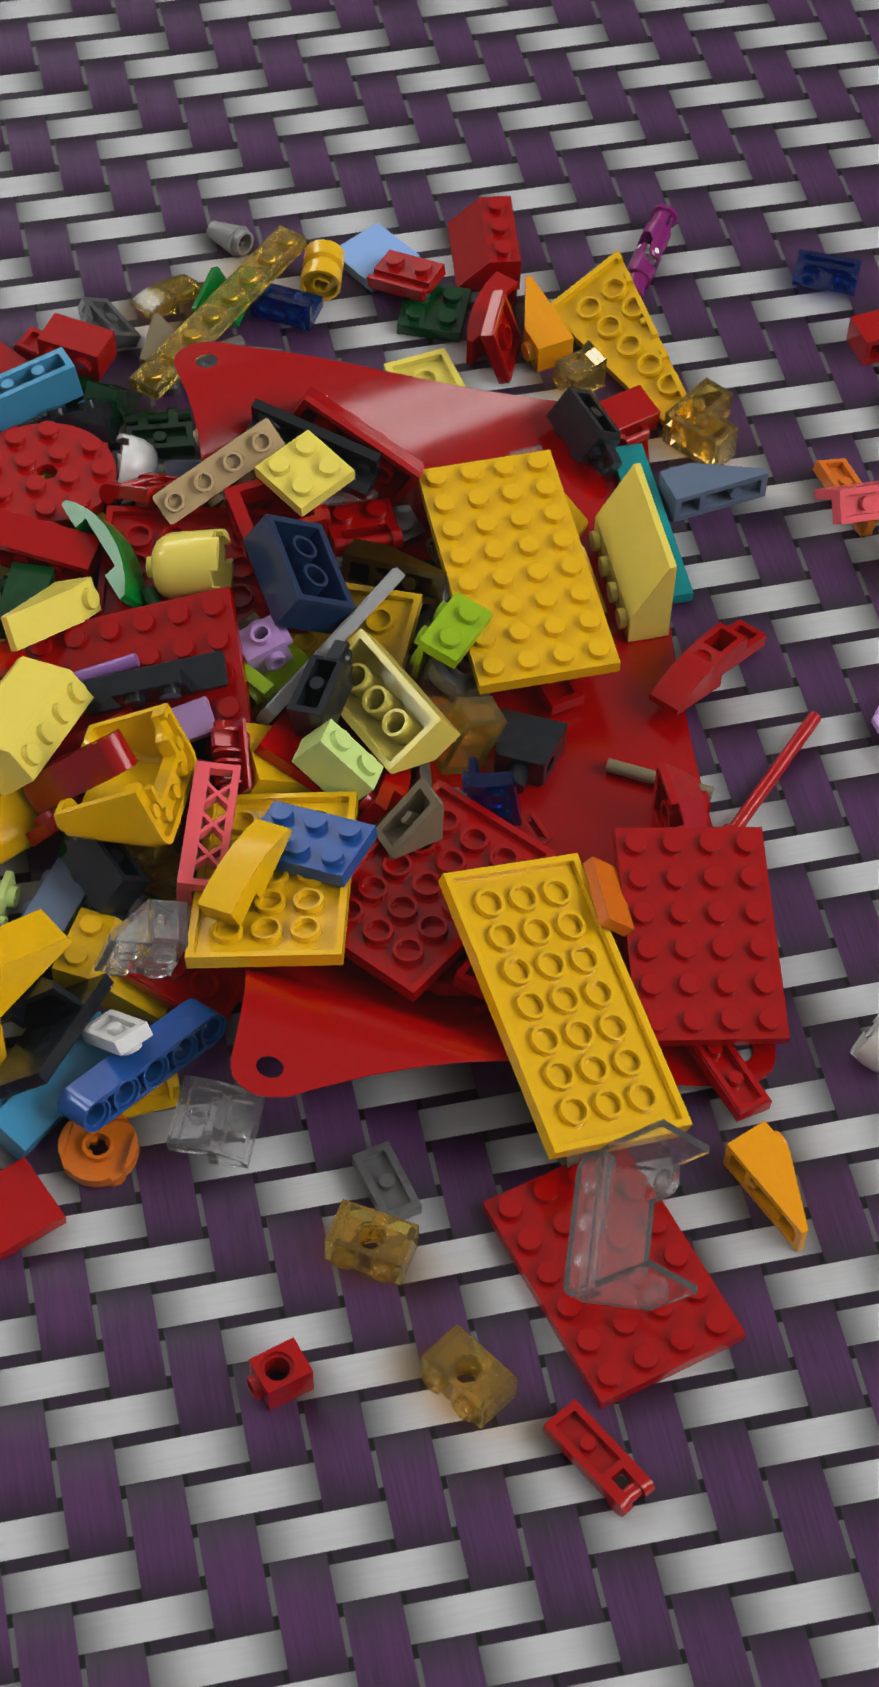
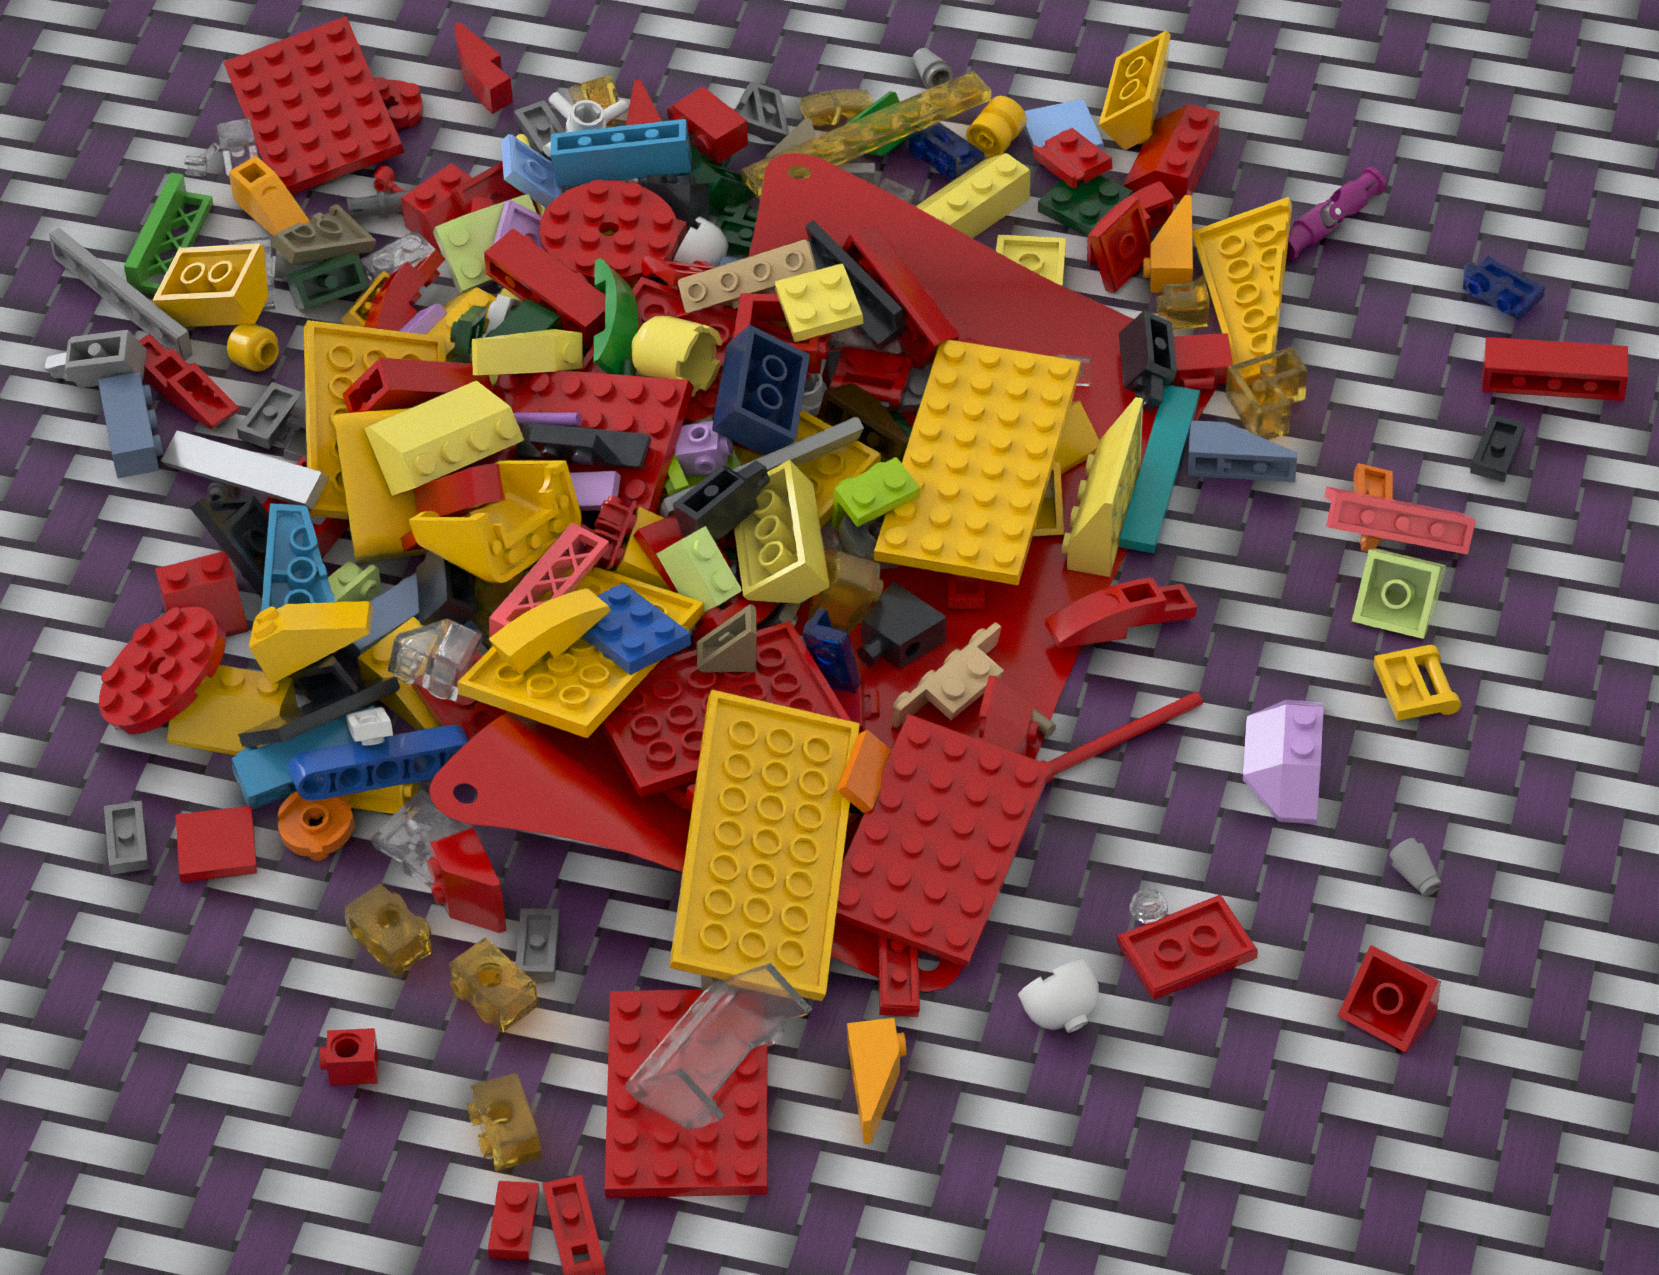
camera: 30 degrees right, 5 degrees down
none -> clear yellow brick [344,883,431,977]
none -> red slope [427,827,507,933]
none -> red plate [488,1181,540,1260]
none -> tan bracket [891,622,1004,728]
none -> light yellow slope [915,153,1030,239]
none -> yellow slope [1099,30,1171,150]

